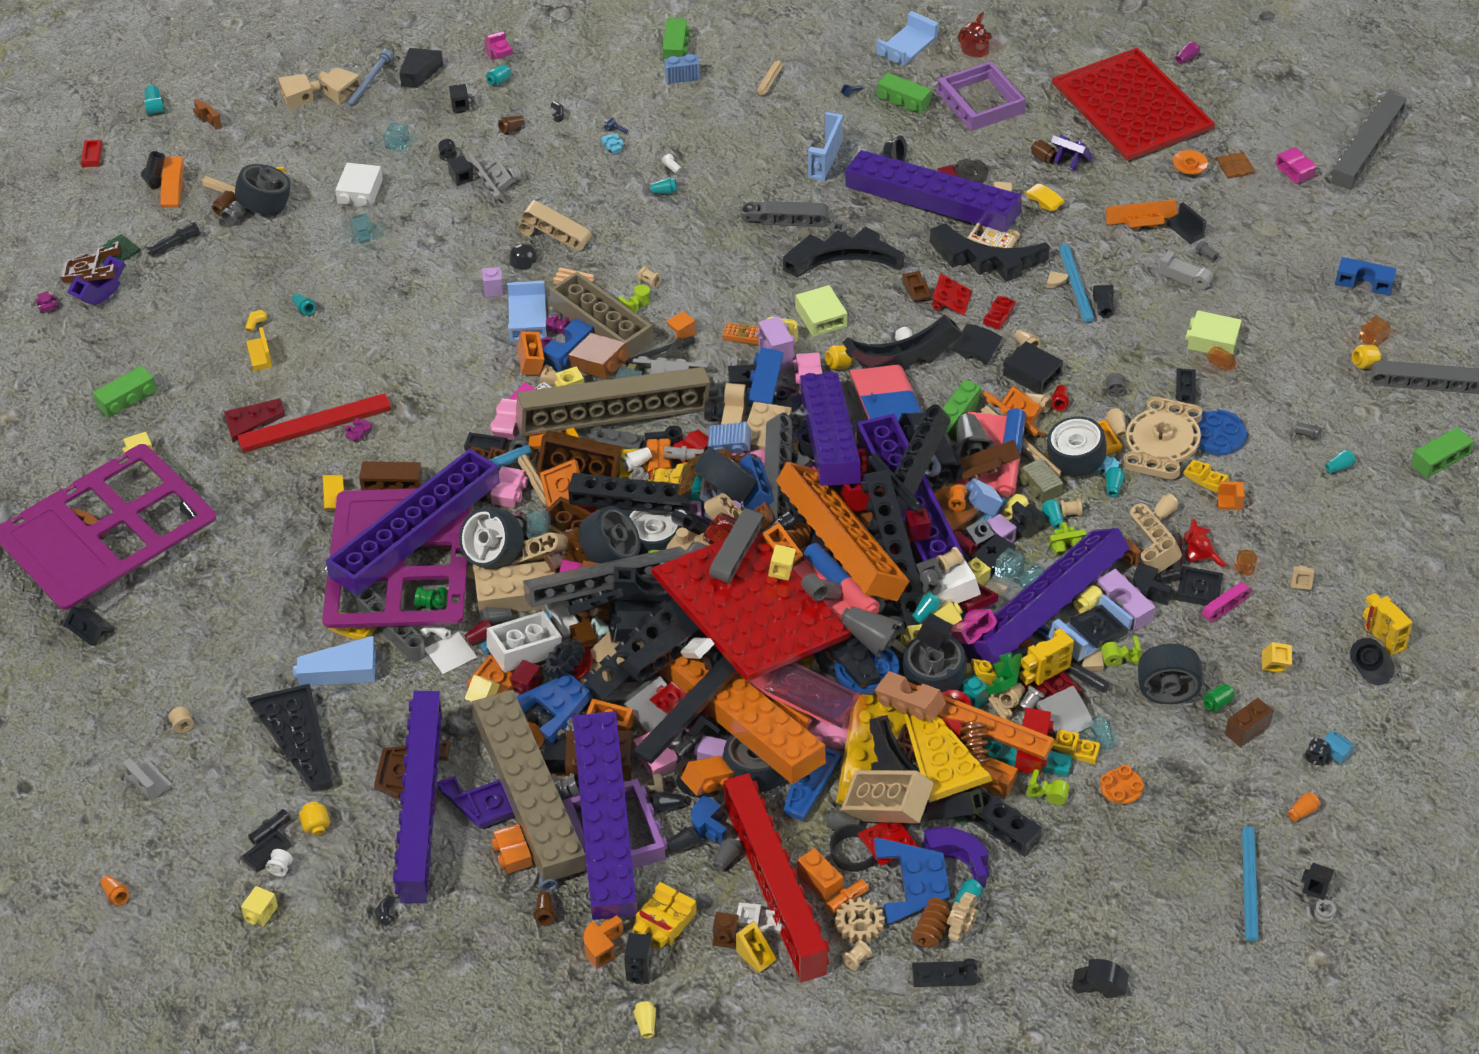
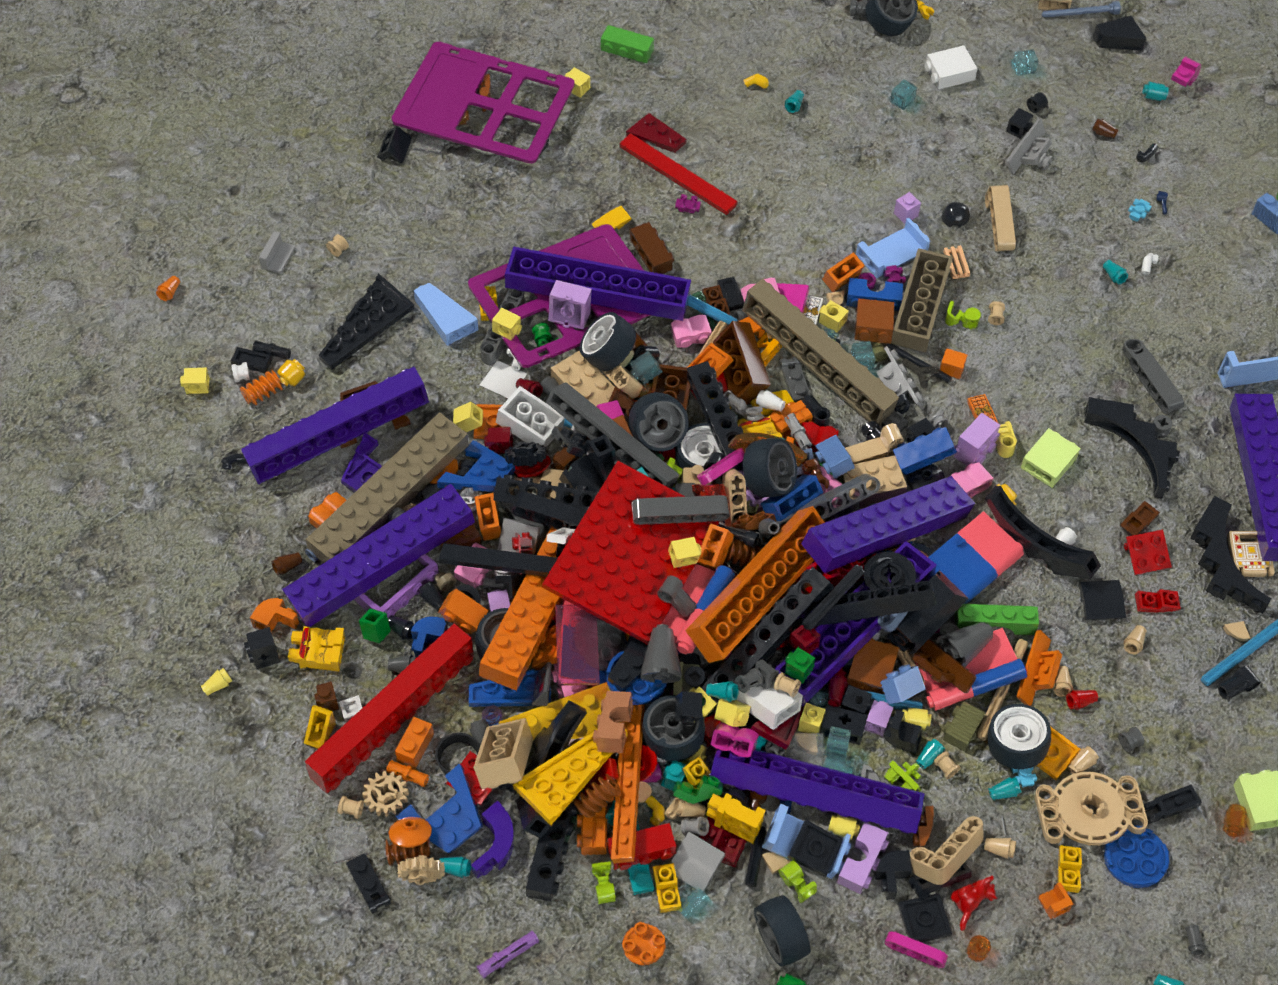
camera: 60 degrees right, 10 degrees up
yellow panel [246,327,272,371] -> none
black brick [449,84,470,112] -> none
orange bush [948,484,967,511] -> none
black brick [1002,341,1063,394] -> none
none -> orange piece [240,369,283,406]
none -> green brick [359,608,391,644]
none -> orange dish [389,817,432,848]
none -> medium lavender pin [476,931,539,978]
none -> clear purple tile [482,706,503,726]
none -> light yellow brick [492,308,522,340]
none -> dark grey slope [532,662,552,706]
none -> lavender brick [548,280,592,330]
none -> dark pink beam [697,448,745,486]
none -> dark grey cone [759,518,780,538]
none -> green brick [785,647,815,684]
none -> black gear [863,552,916,590]

